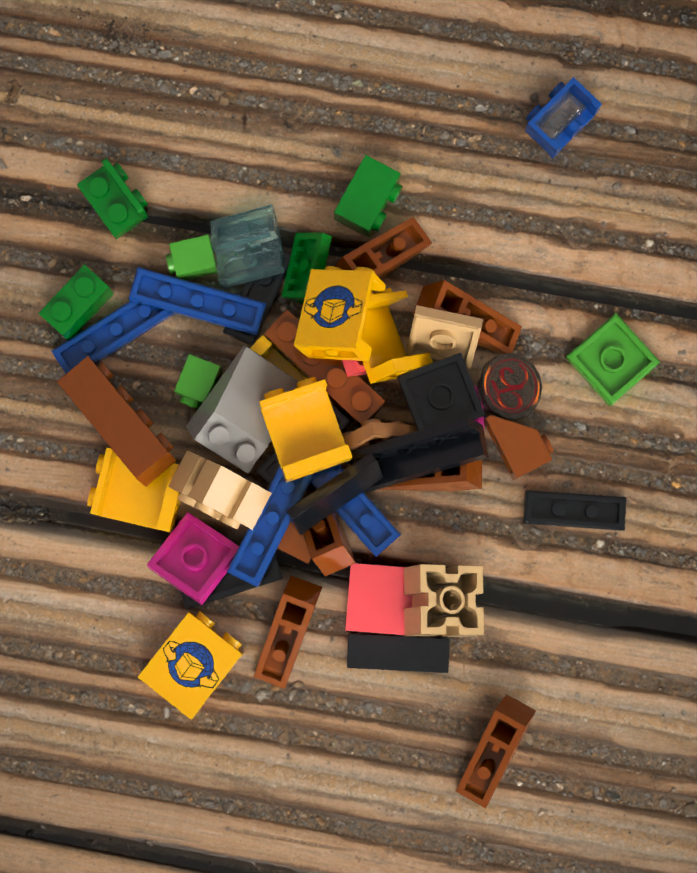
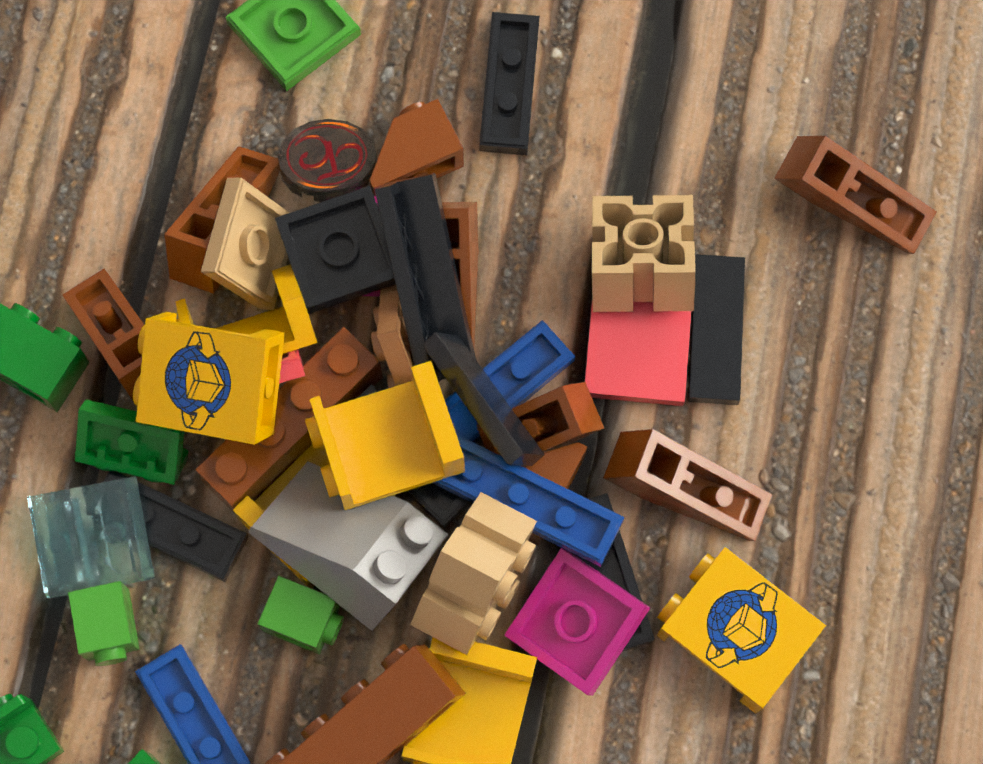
camera: 90 degrees left, 10 degrees down
blue tile [128,267,266,336] -> none

